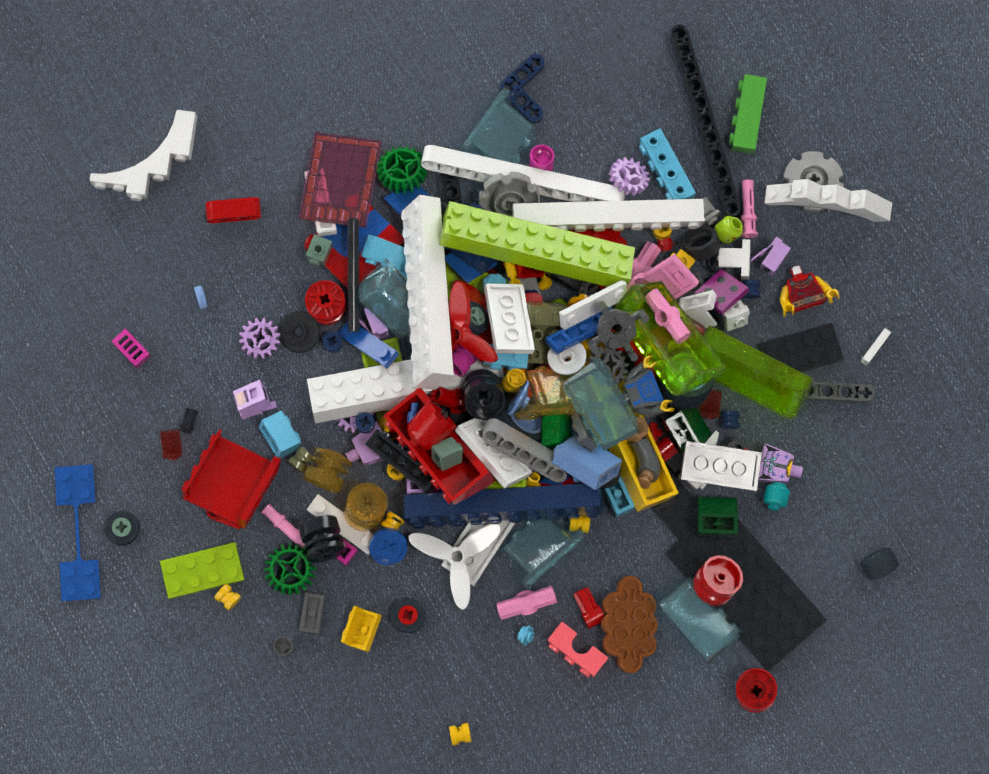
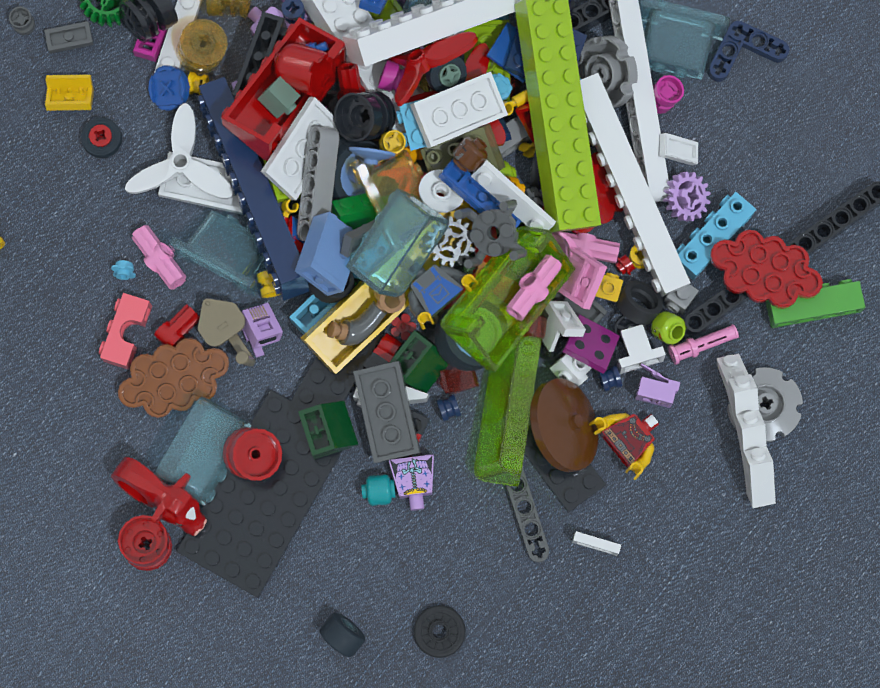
camera: 70 degrees right, 0 degrees up
none -> red animal [111,457,207,536]
none -> dark tan piece [198,299,256,367]
none -> lavender piece [242,303,283,358]
none -> black wheel [414,605,466,658]
none -> reddish brown head [453,137,488,172]
none -> reddish brown dish [530,378,599,472]
none -> white tile [659,133,698,166]
none -> red plate [710,230,823,309]

